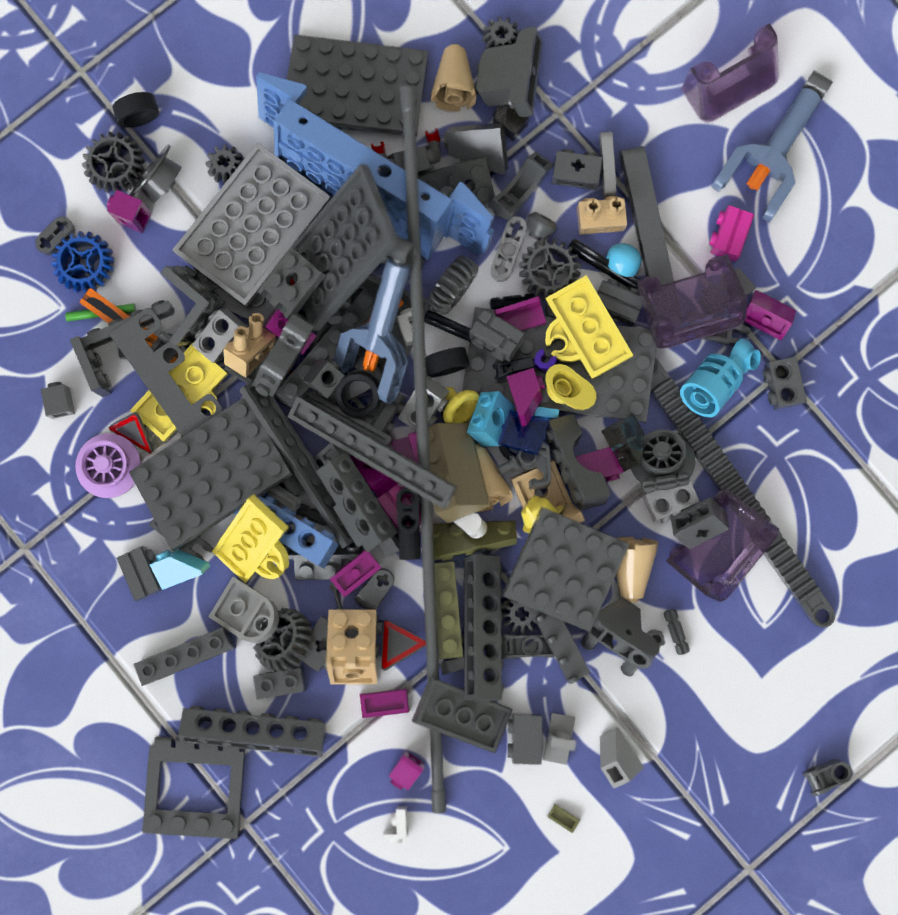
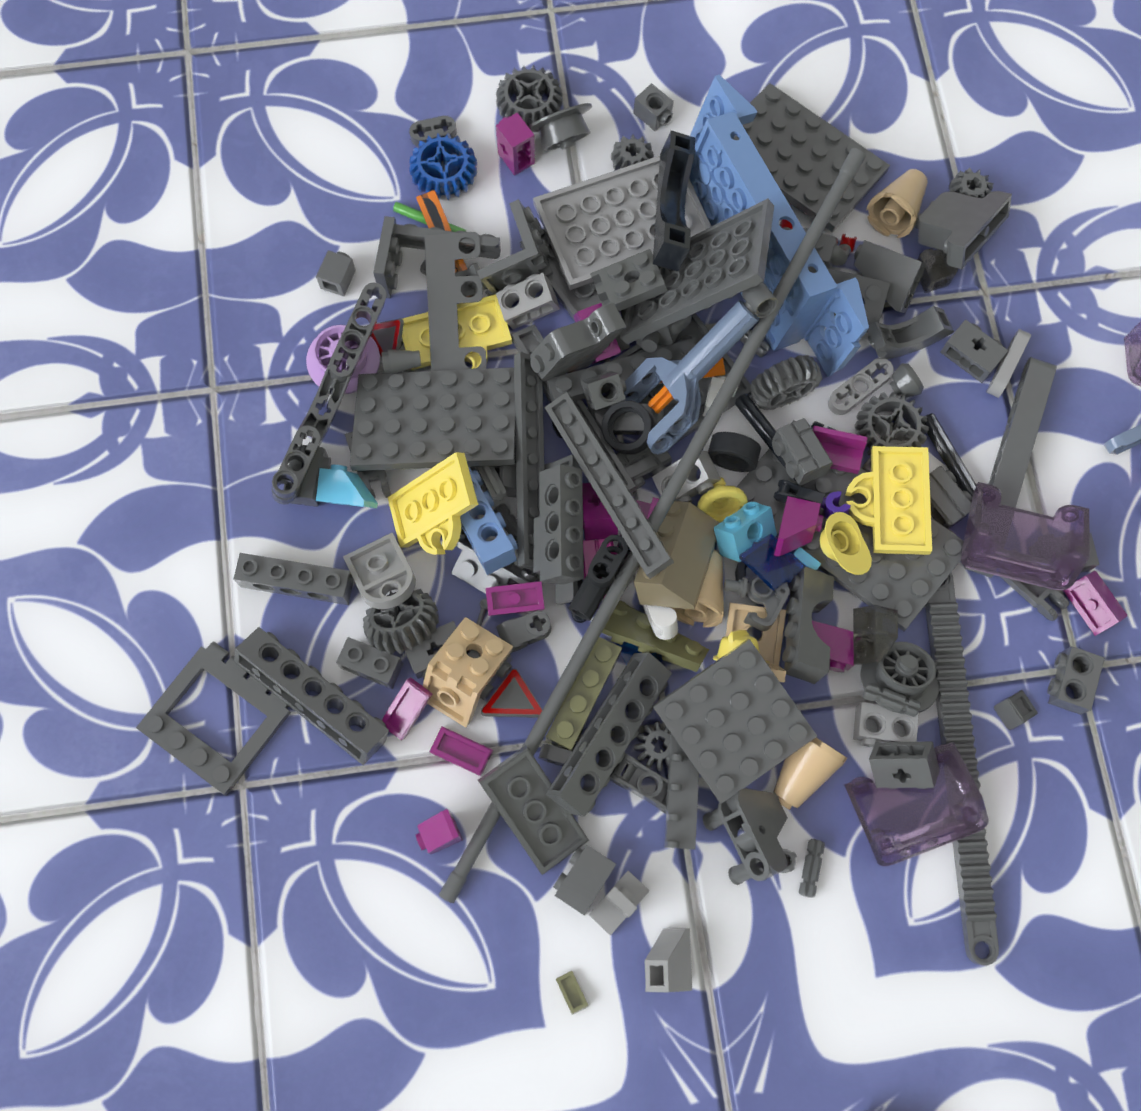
camera: 30 degrees right, 10 degrees down
black tyre [112,92,159,128] -> none
tan brick [223,313,276,378] -> none
white bracket [383,806,408,844] -> none
tan brick [577,196,627,235] -> none
medium azure hair [606,243,642,277] -> none
medium azure cylinder [680,338,761,417] -> none
dark pink brick [708,206,754,262] -> none
none -> dark grey beam [272,282,387,505]
none -> dark grey cone [382,349,421,375]
none -> tile [382,677,433,741]
none -> dark grey brick [633,83,674,131]
none -> black arch [652,130,695,271]
none -> dark grey slope [994,690,1038,730]

